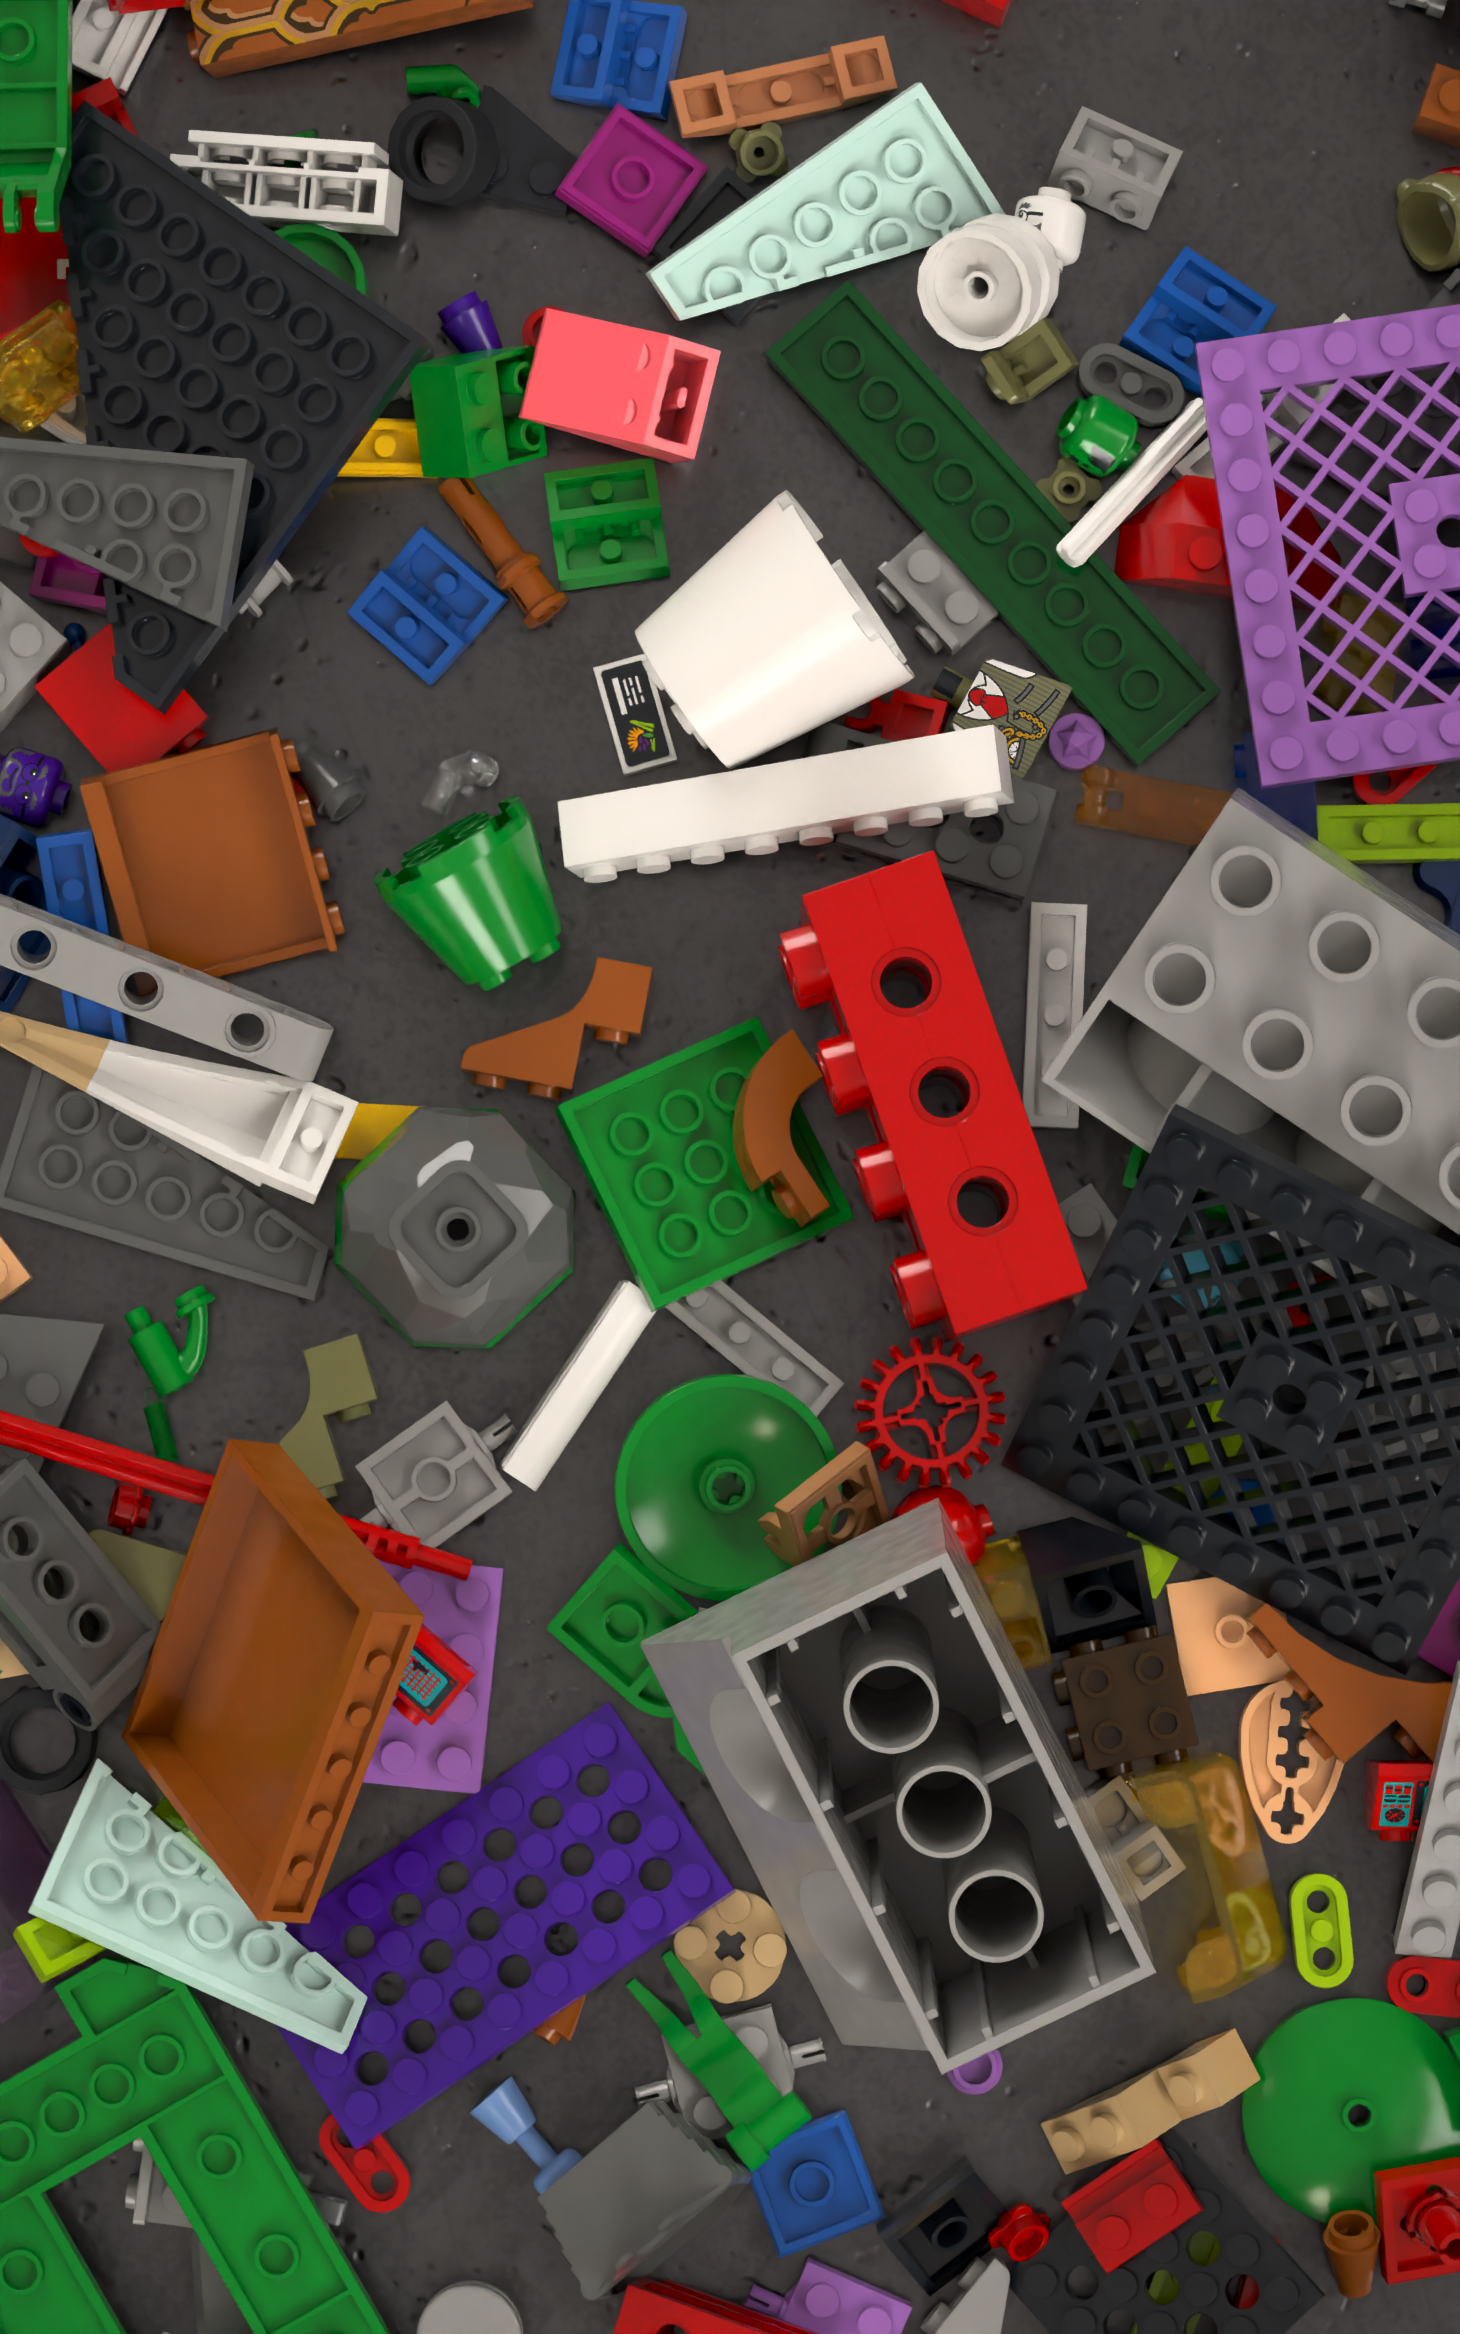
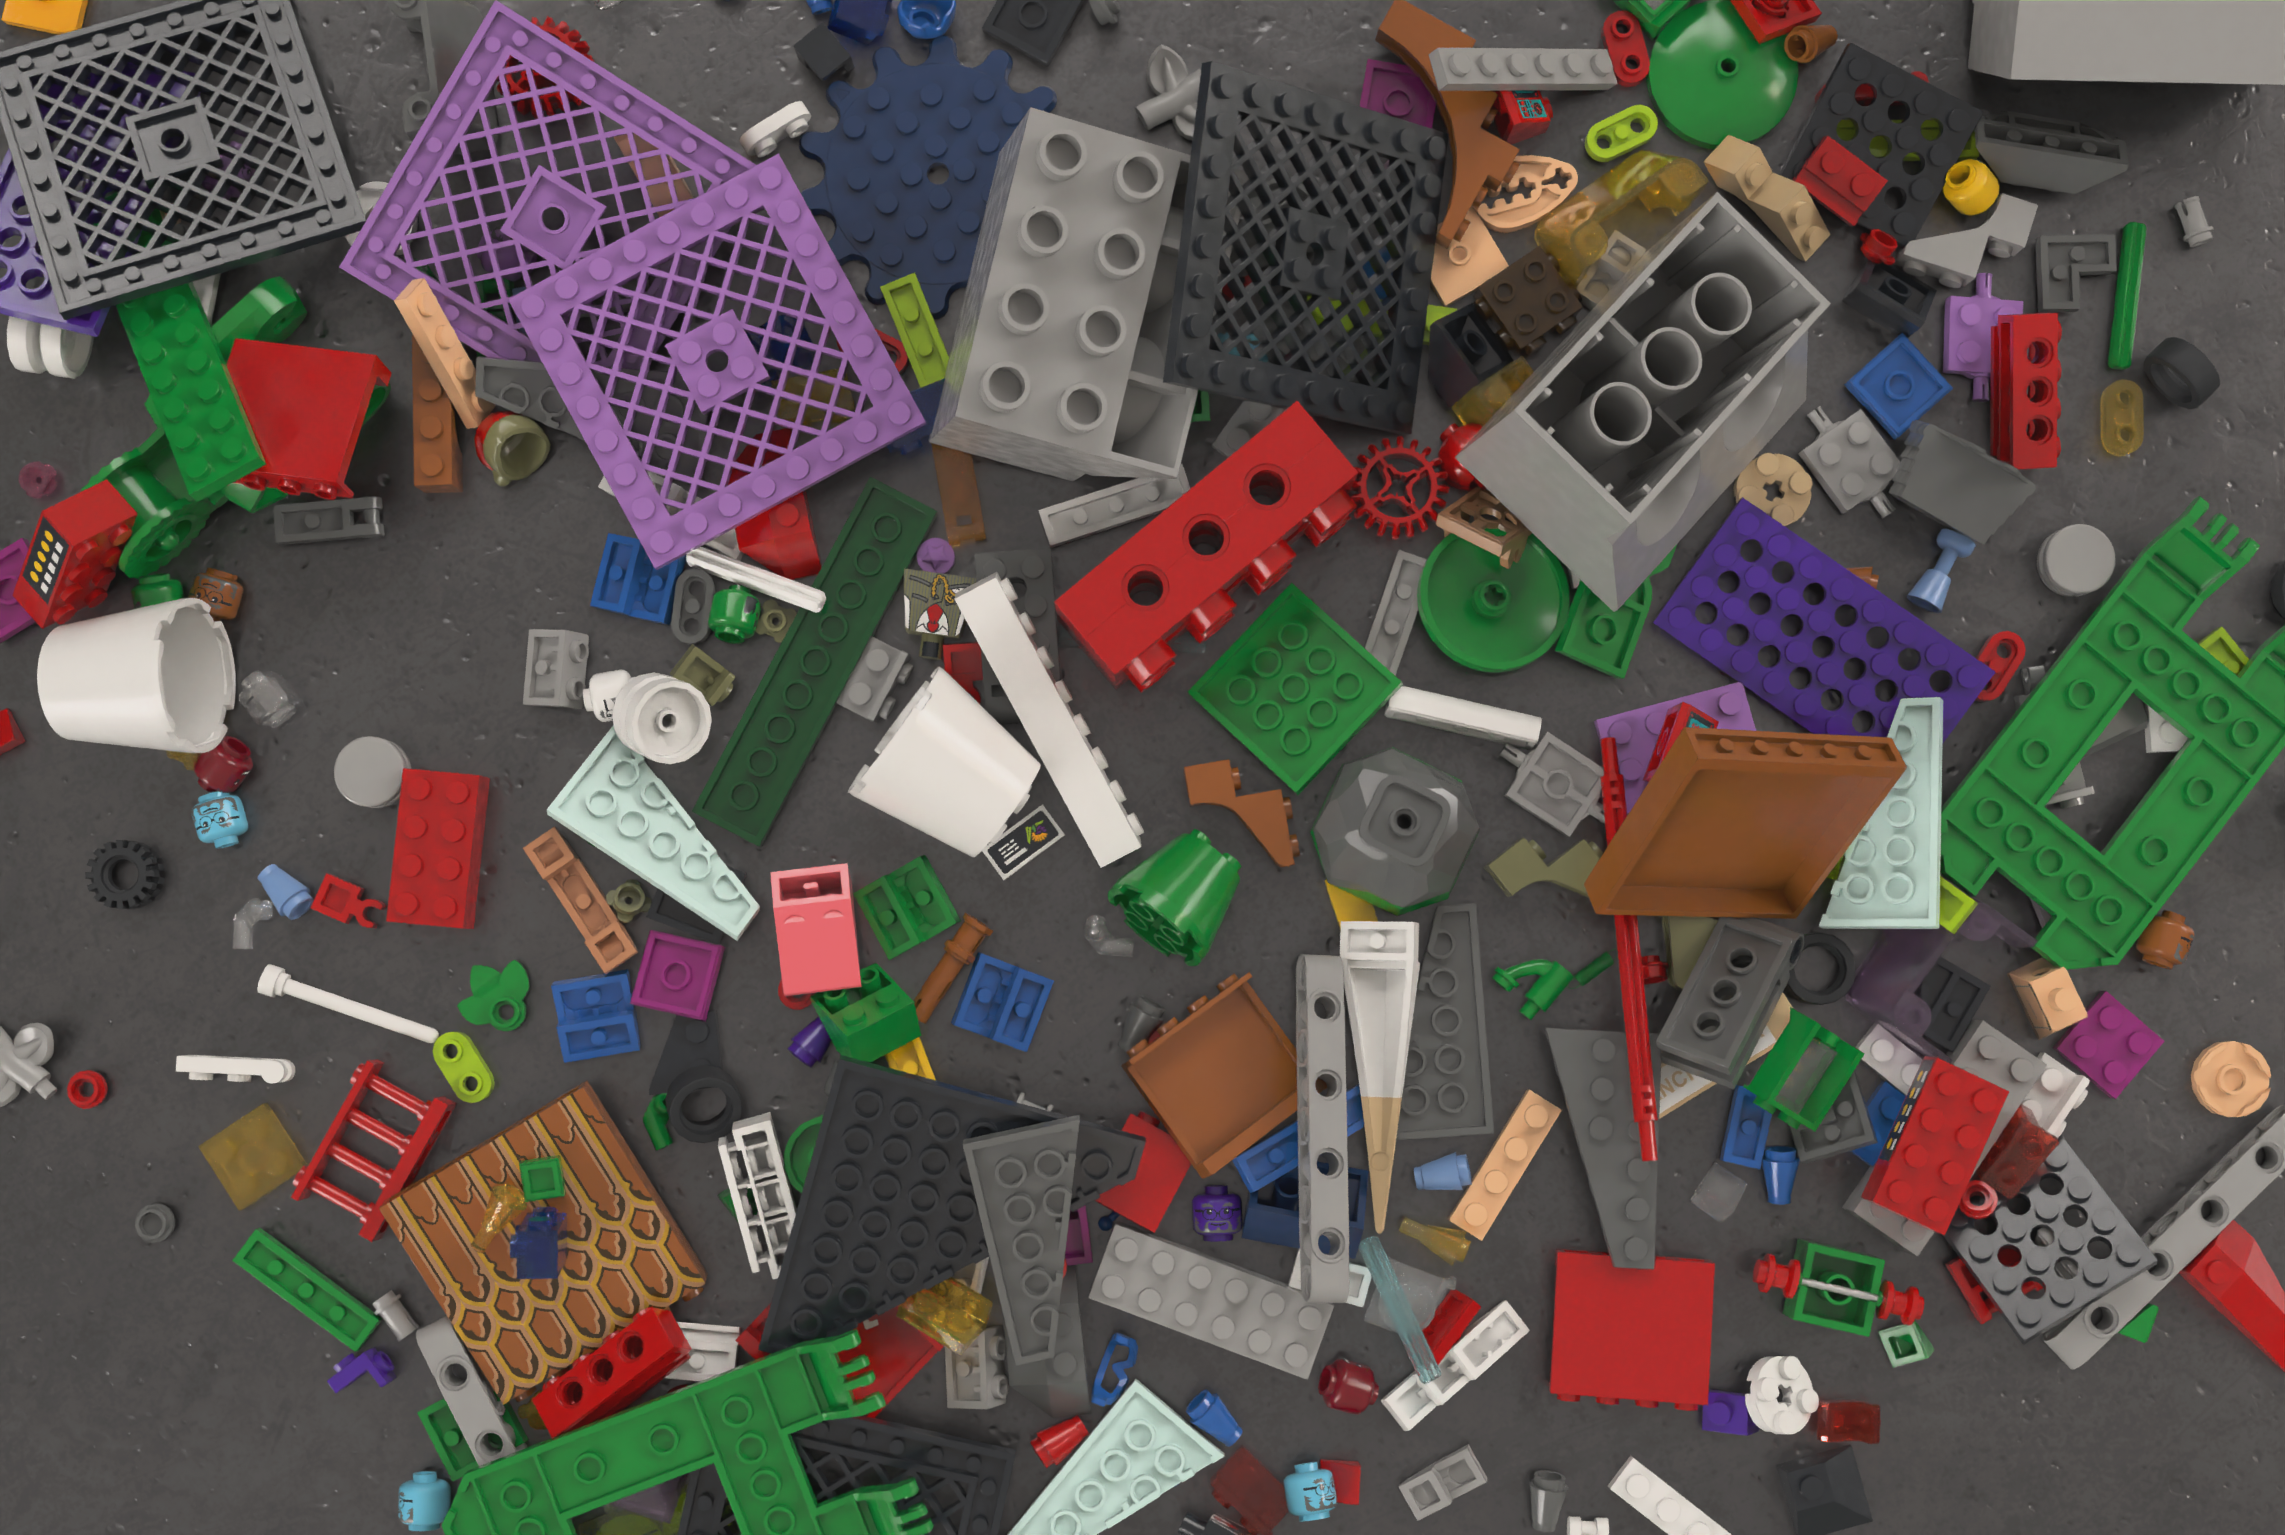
camera: 110 degrees left, 0 degrees up
green flag [625,1949,813,2172] -> none
dark orange arch [733,1029,830,1227] -> none

